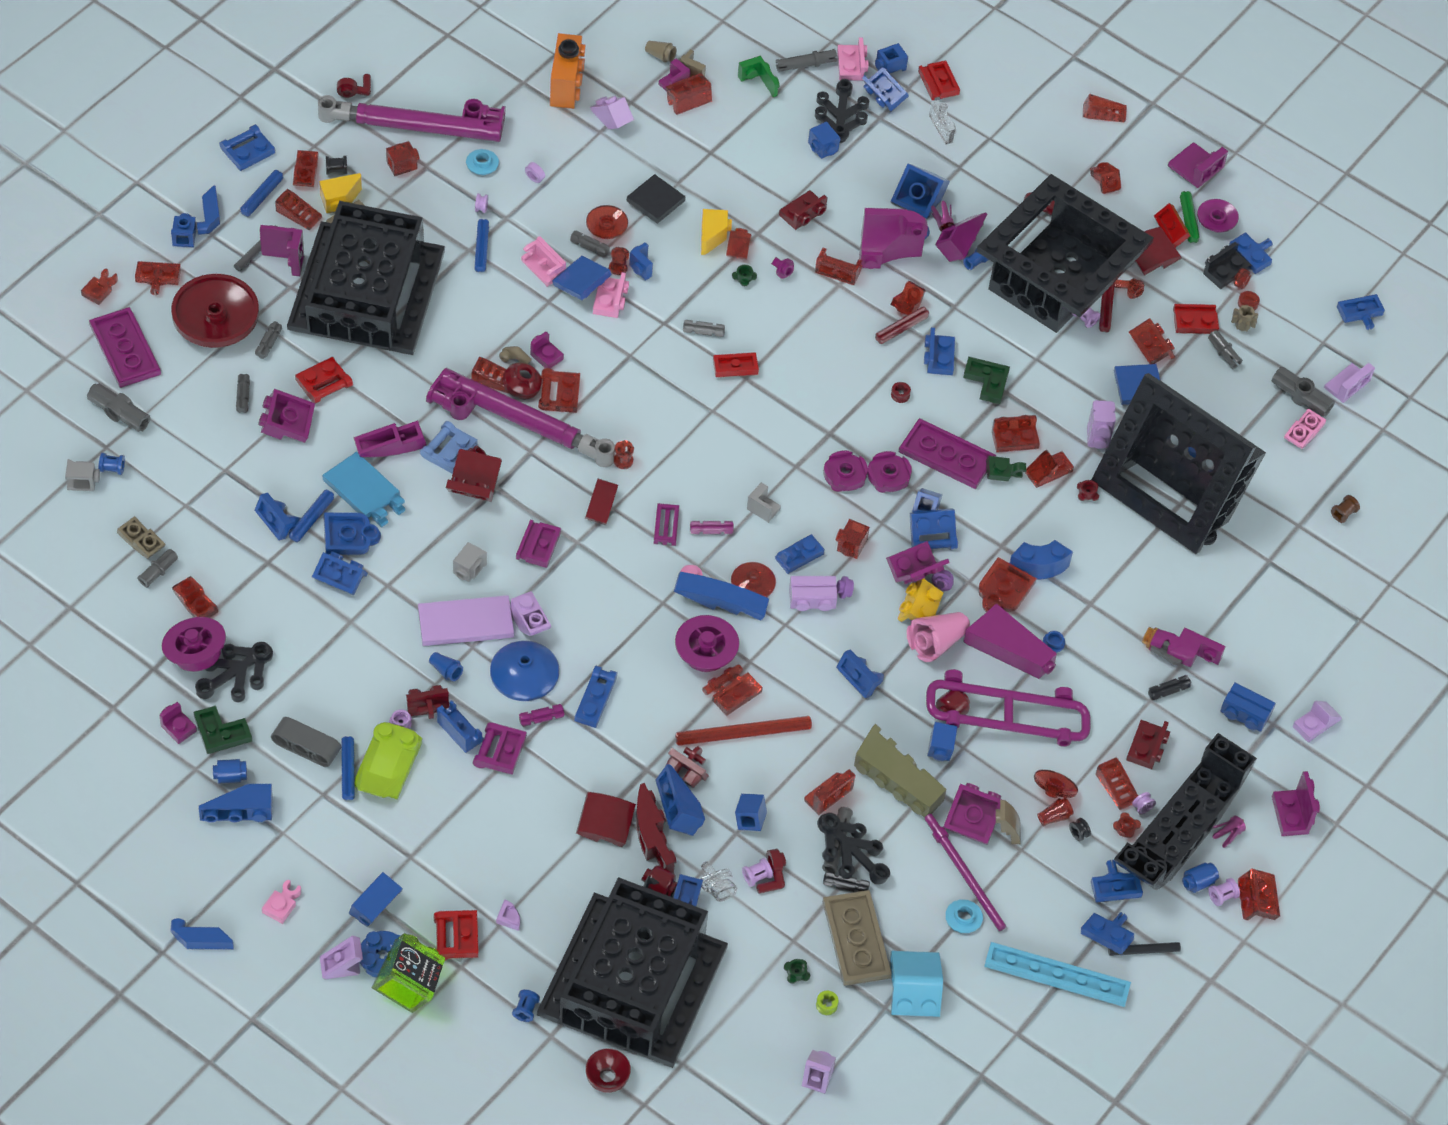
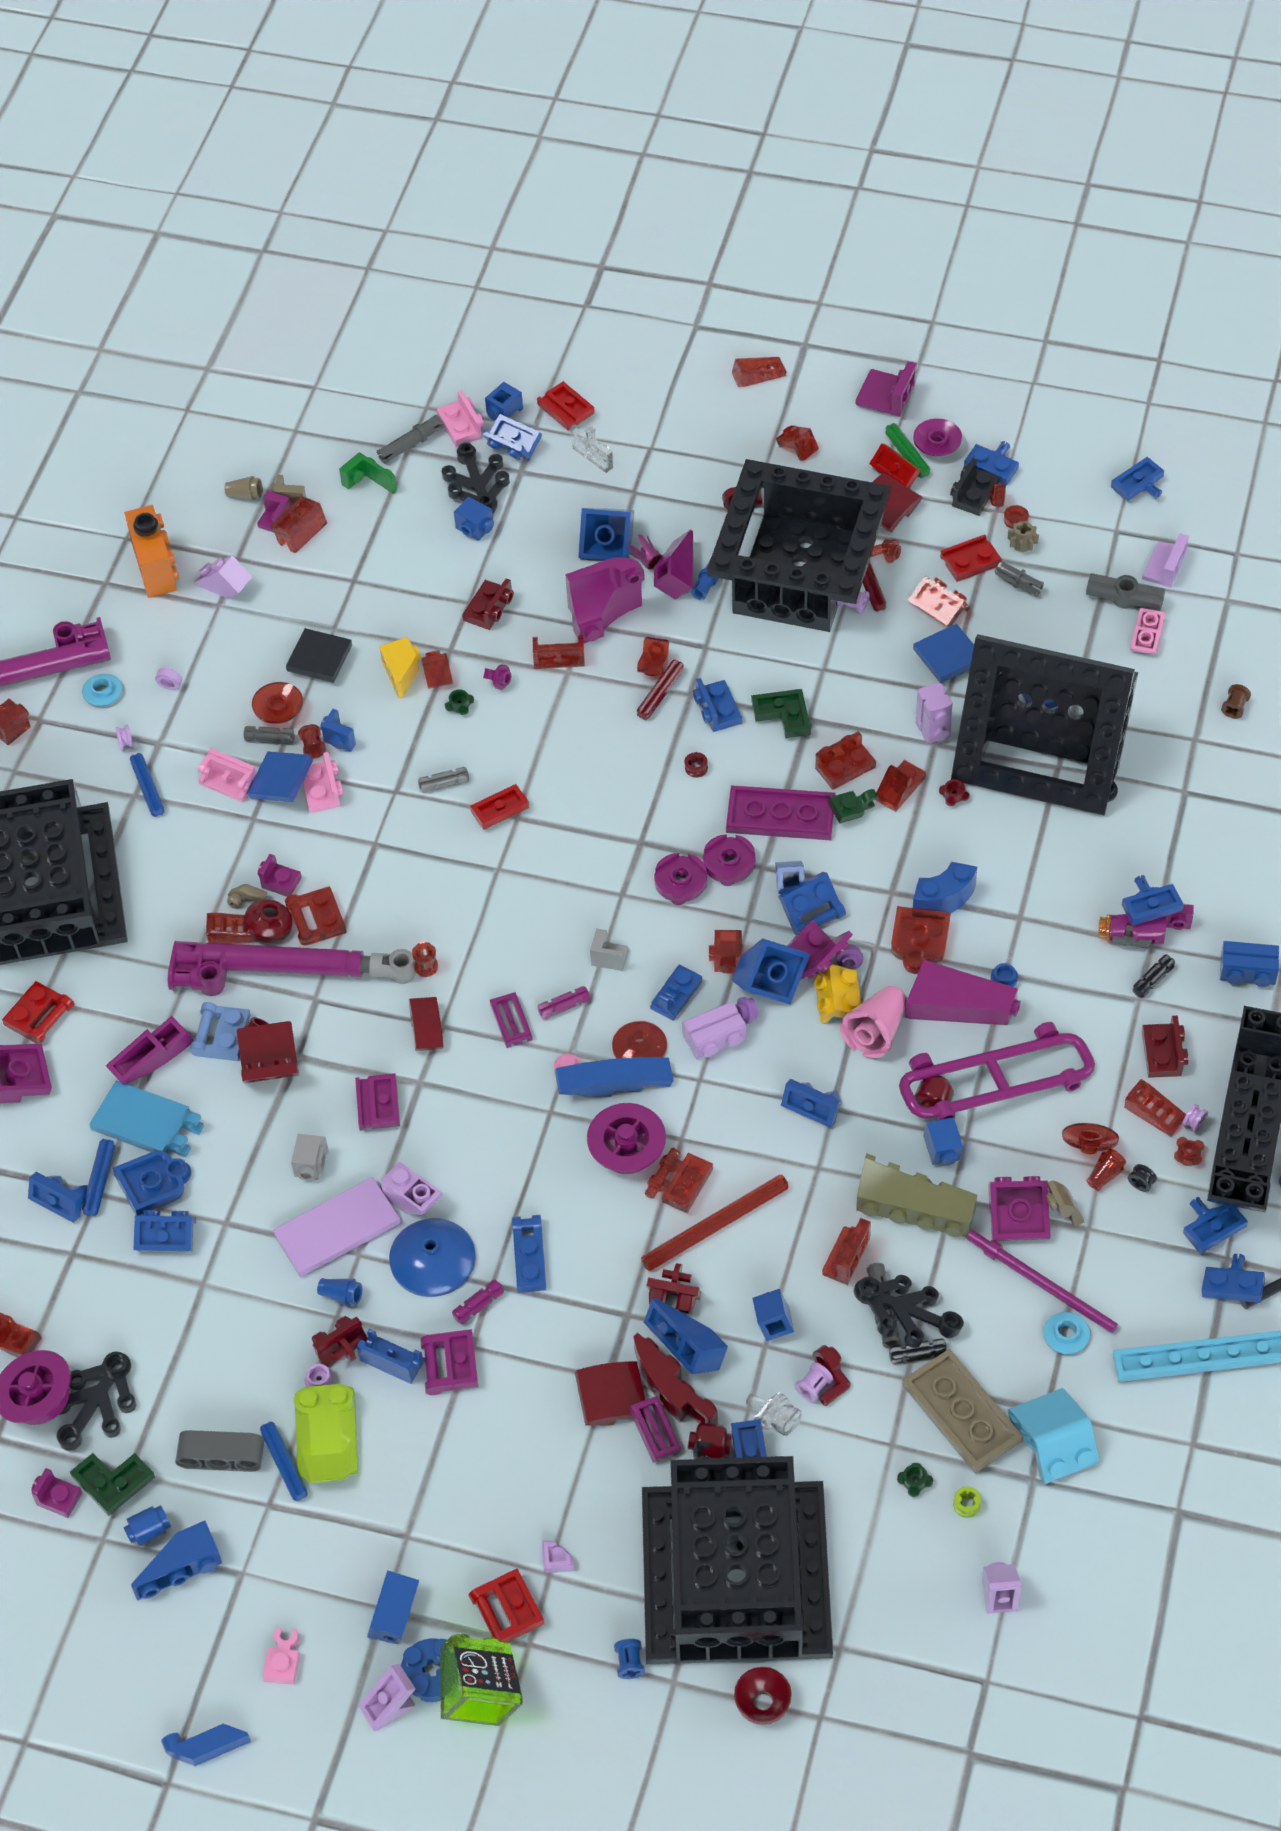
camera: 15 degrees left, 0 degrees up
none -> magenta tile [629,1396,682,1463]
none -> blue slope [731,938,811,1004]
none -> blue plate [1121,875,1184,926]

